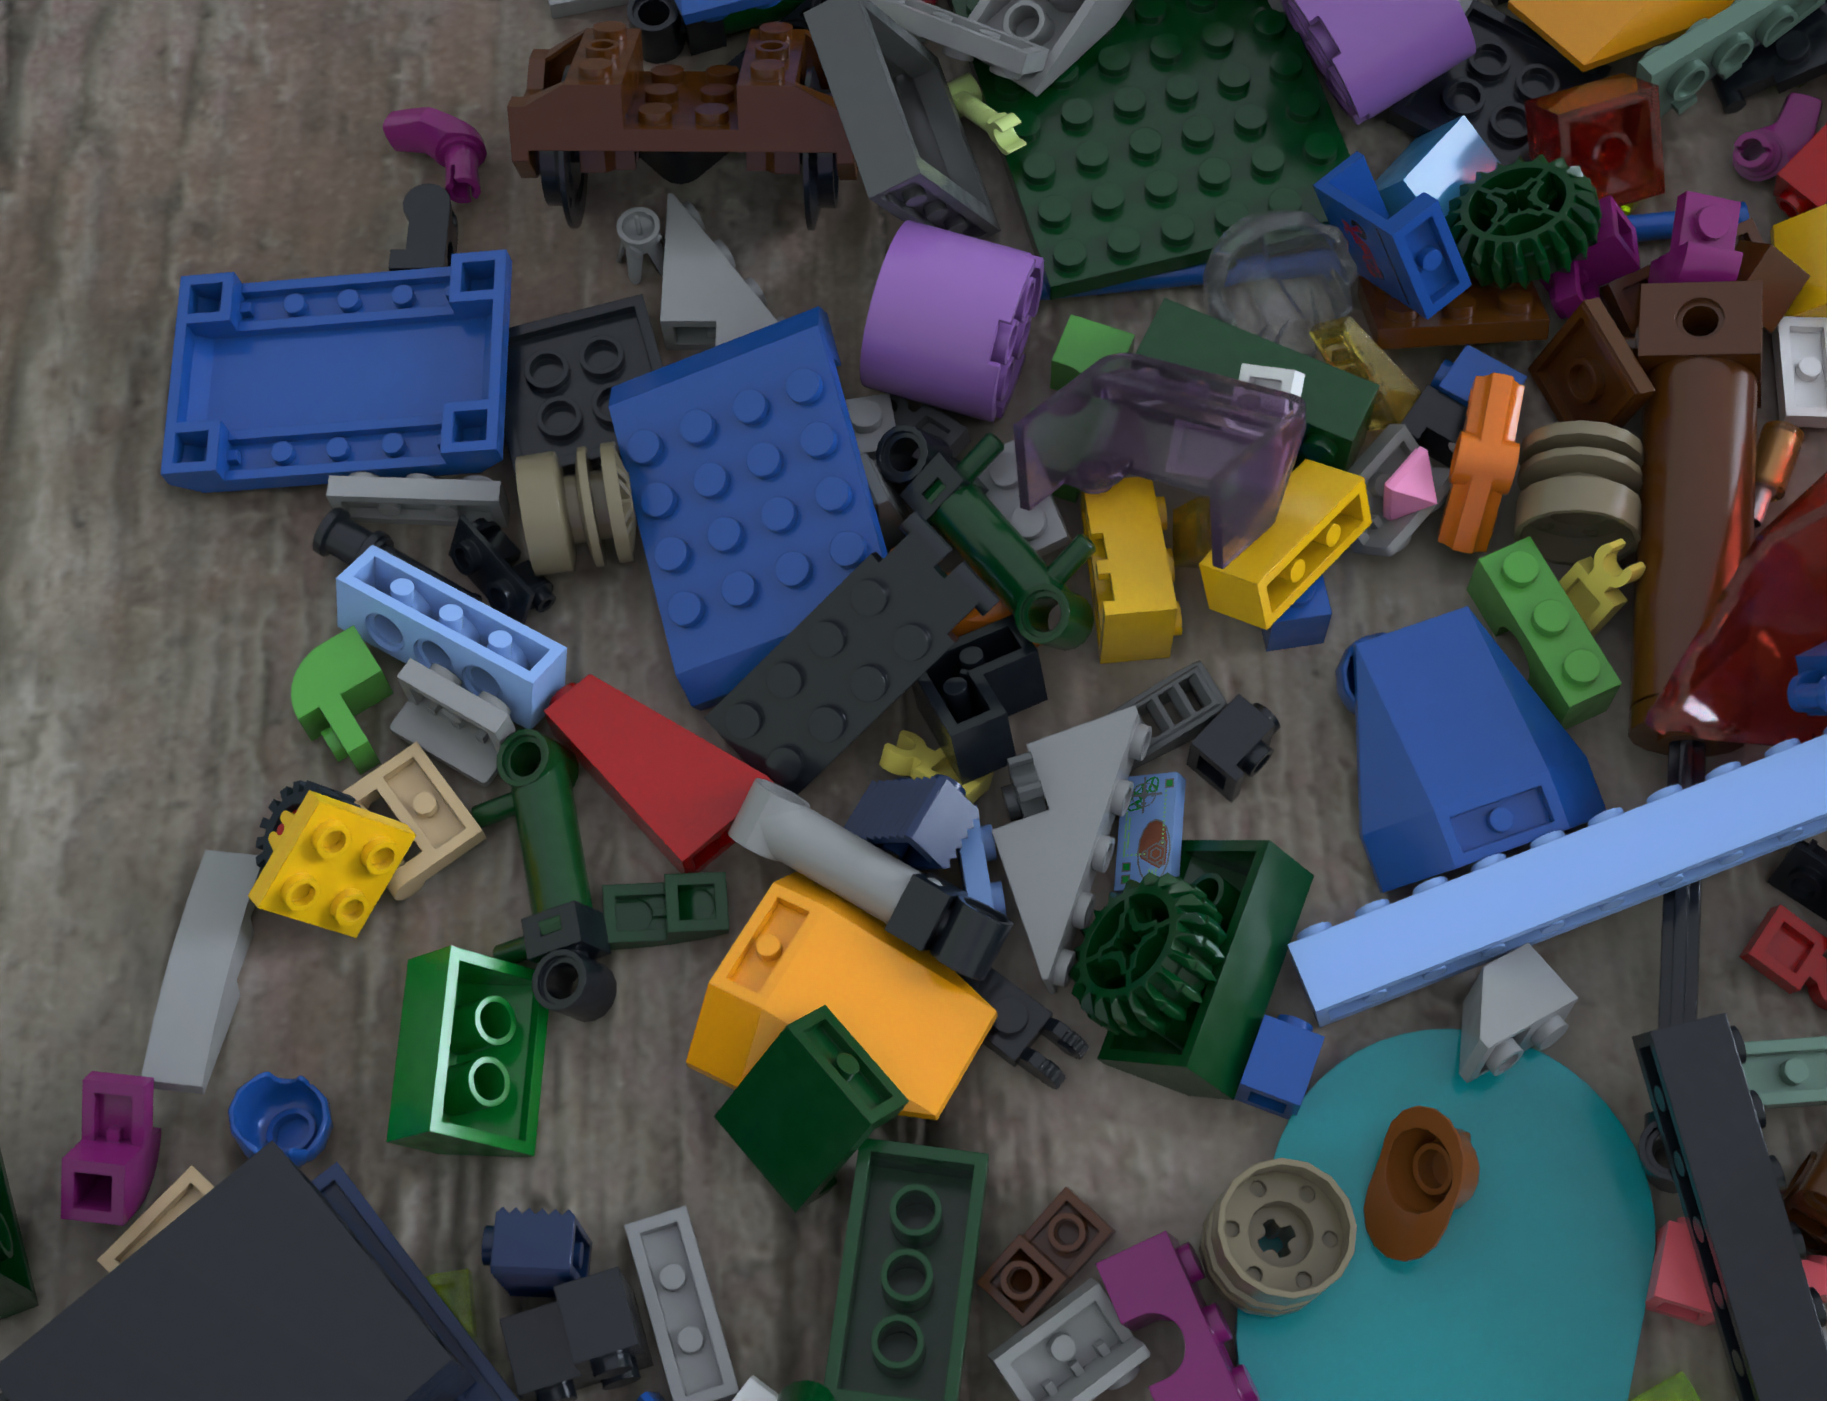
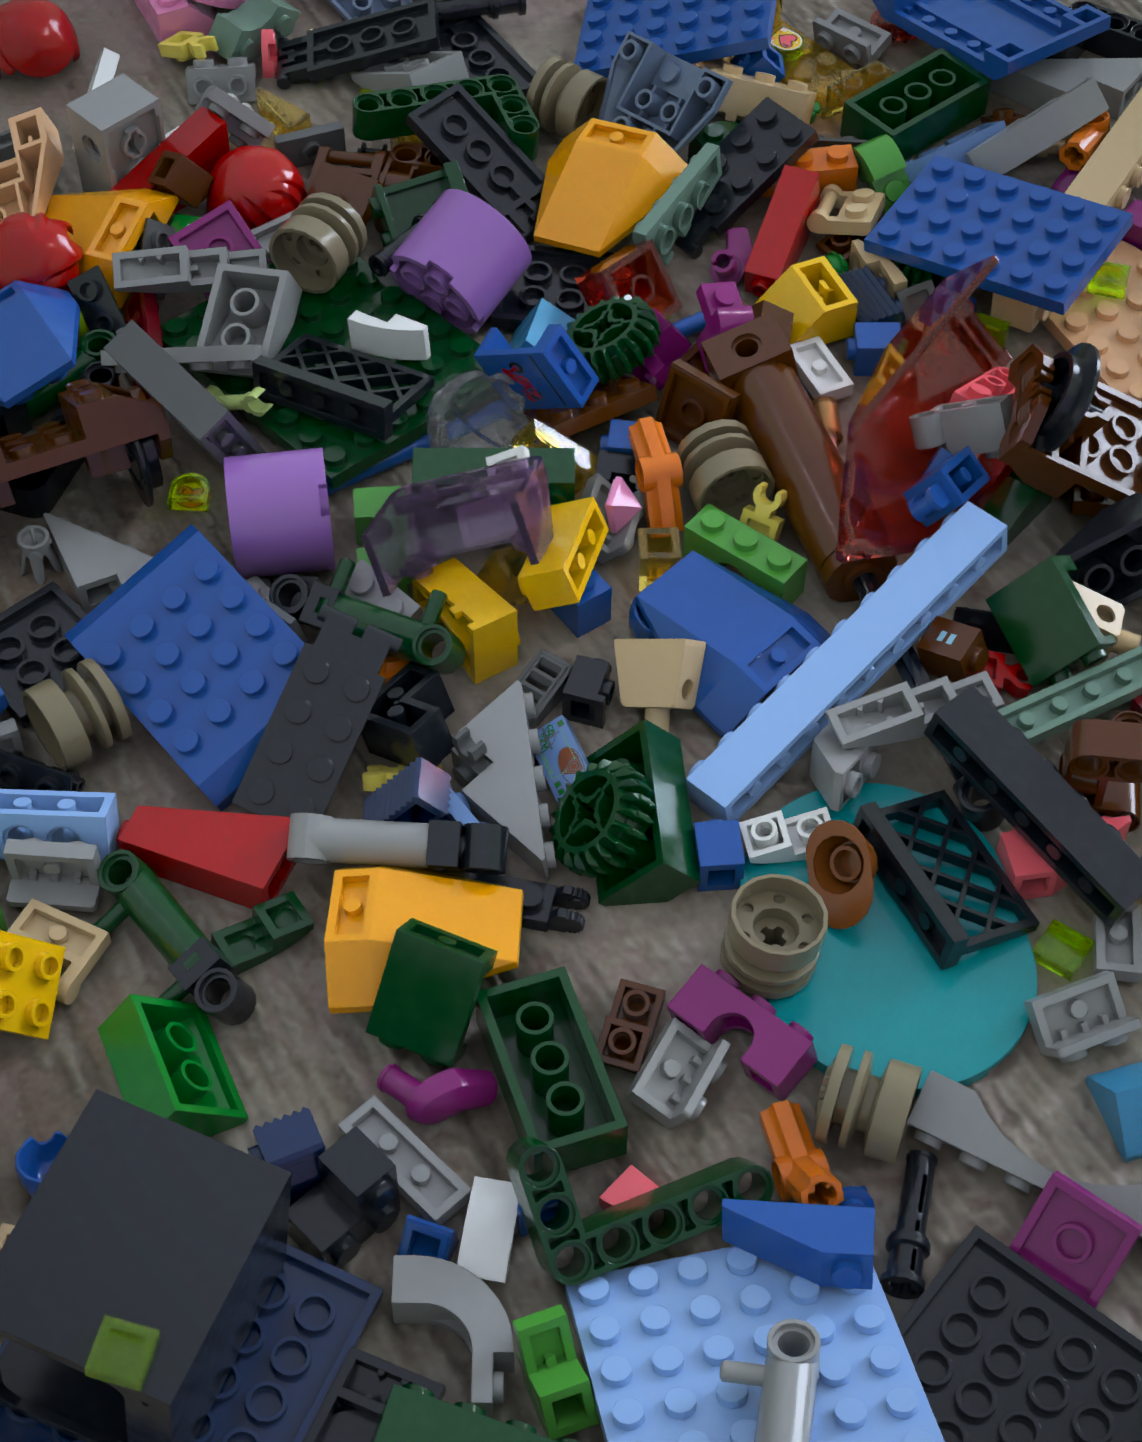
camera: 30 degrees left, 15 degrees down
none -> clear neon green tile [167,473,211,512]
none -> black fence [252,333,434,441]
none -> white slope [347,310,431,360]
none -> magenta arm [377,1063,498,1125]
none -> tan torso [614,639,706,733]
none -> clear yellow brick [637,527,681,591]
none -> white slope [739,807,831,864]
none -> light grey slope [826,671,1005,749]
none -> black fence [853,790,1040,970]
none -> reddish brown brick [916,616,989,682]

